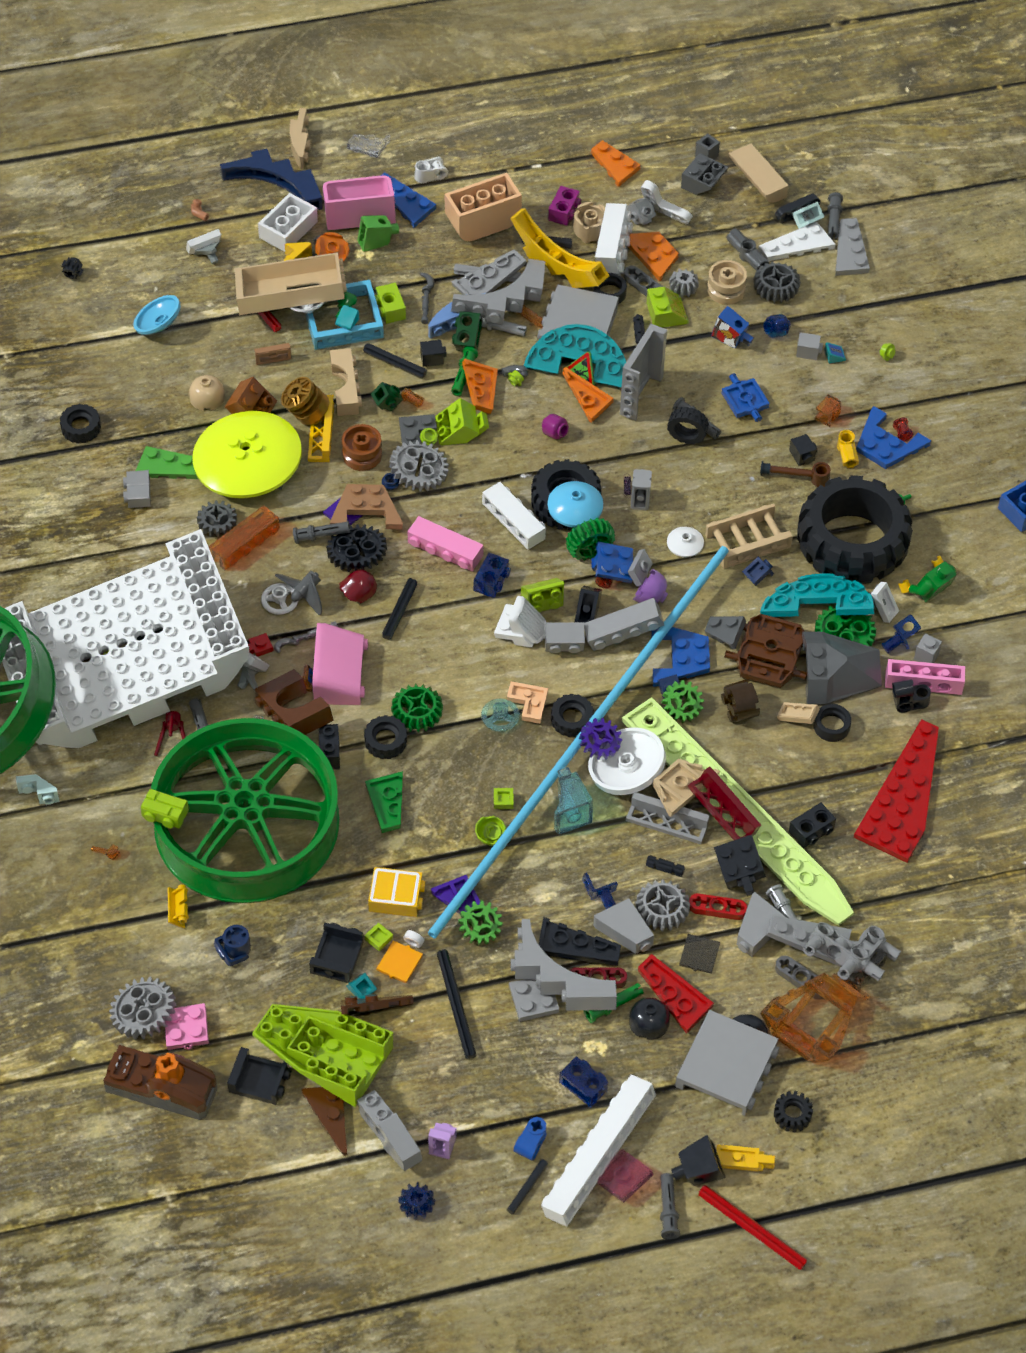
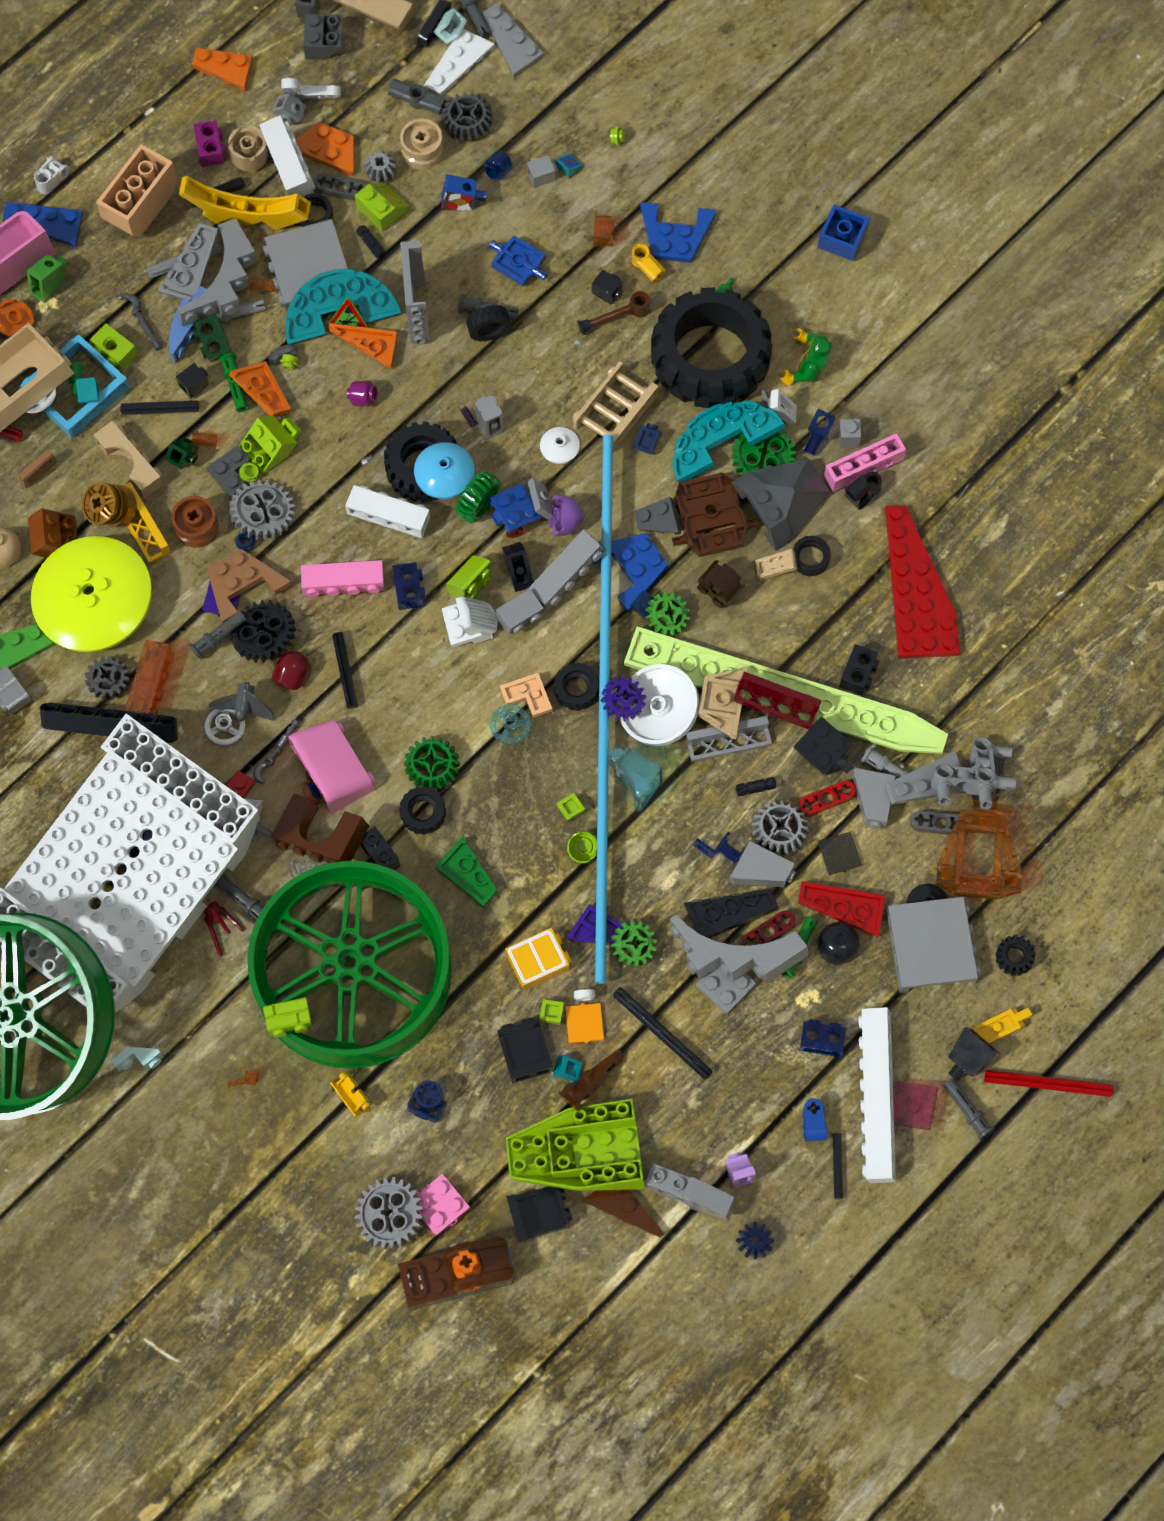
camera: 30 degrees left, 15 degrees up
clear red bush [893,417,914,441] -> none
none -> black beam [40,703,178,743]

